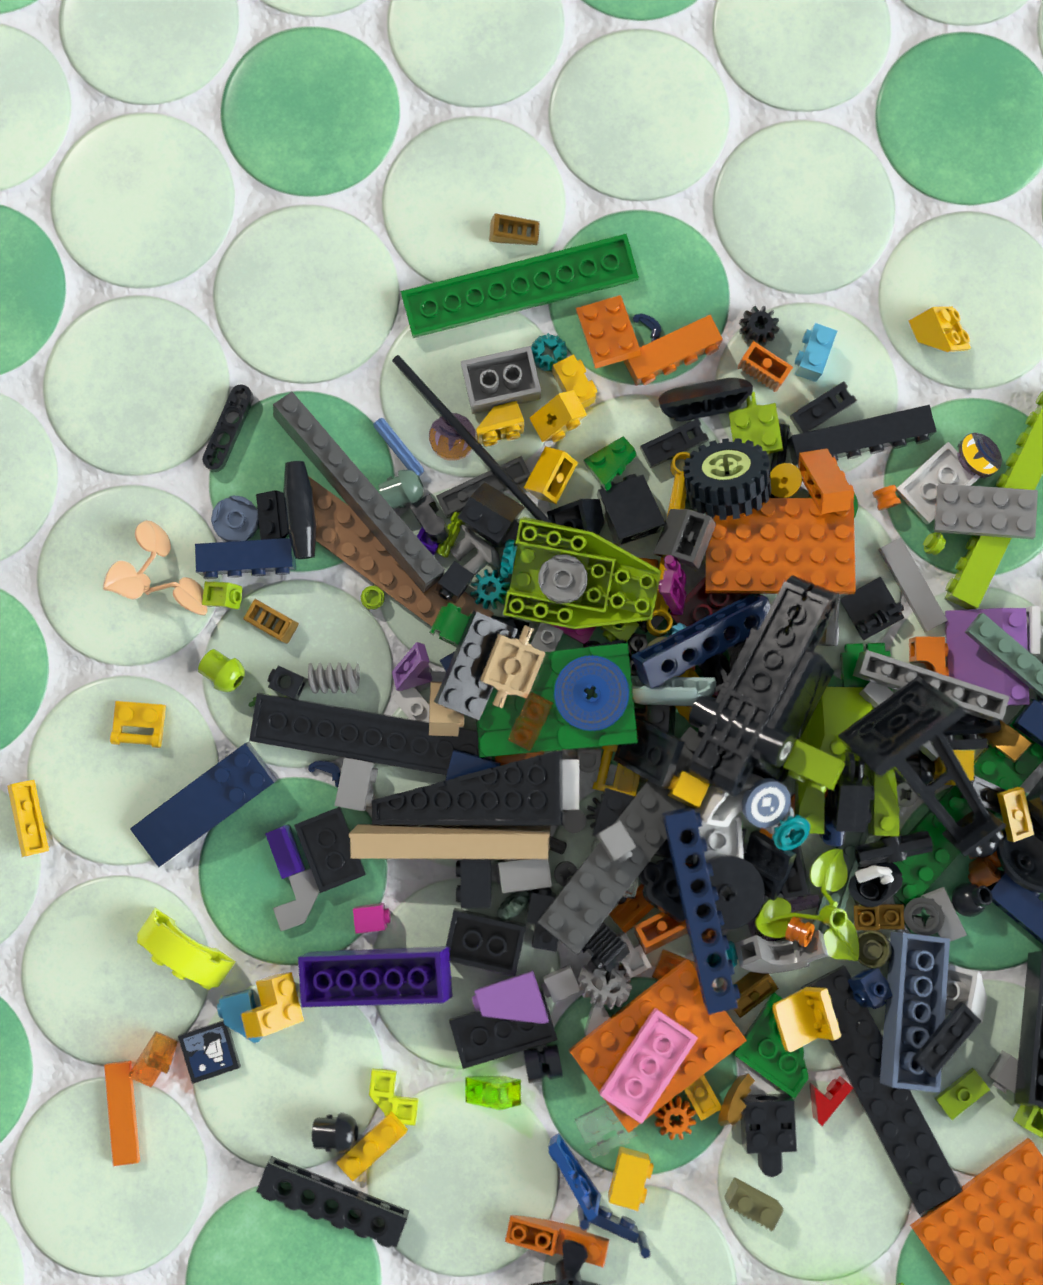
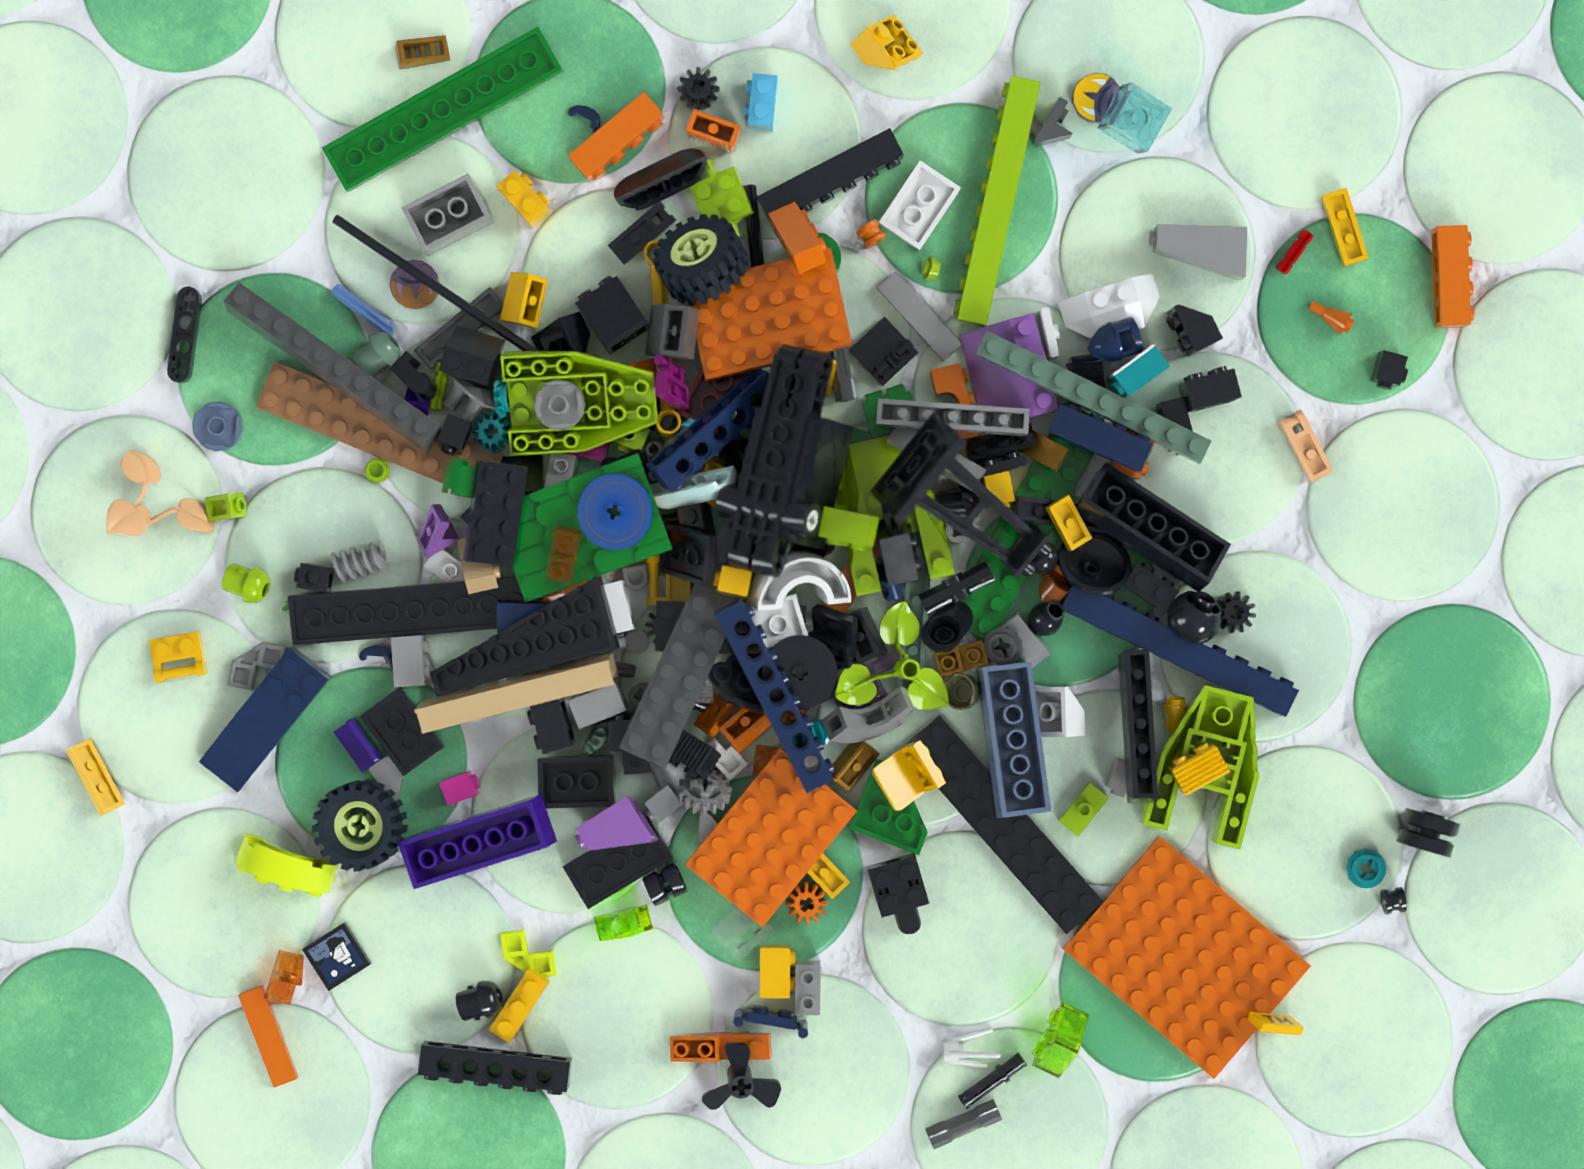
camera: 15 degrees left, 5 degrees up
dark blue brick [195,538,296,579] -> none
dark azure slope [217,989,263,1043] -> none
yellow brick [241,972,304,1038] -> none
pearl gold slope [243,599,299,644] -> none
black plate [256,461,316,559] -> none
yellow slope [476,401,524,447] -> none
tan plate [480,625,545,708] -> none
yellow brick [529,390,587,442] -> none
teal gear [531,333,568,371] -> none
blue wing [548,1133,601,1221] -> none
orange plate [576,295,641,369] -> none
green wing [583,436,637,491] -> none
light grey brick [596,821,636,863] -> none
bright pink plate [599,1008,698,1124] -> none
pearl gold slope [718,1073,755,1126] -> none
olive brick [724,1177,783,1231] -> none
sand blue tile [741,778,791,828] -> none
yellow piece [770,463,802,498] -> none
teal gear [772,815,810,851] -> none
orange wheel [785,917,814,947] -> none
black plate [790,381,858,433] -> none
red slope [809,1076,853,1126] -> none
dark blue brick [847,968,892,1009] -> none
white arm [855,865,894,884] -> none
black plate [912,1002,981,1078] -> none
light grey plate [934,483,1038,539] -> none
tile [957,433,1002,478] -> none
none -> light grey tile [227,642,287,690]
none -> black wheel [312,780,408,872]
none -> light grey brick [795,960,821,1015]

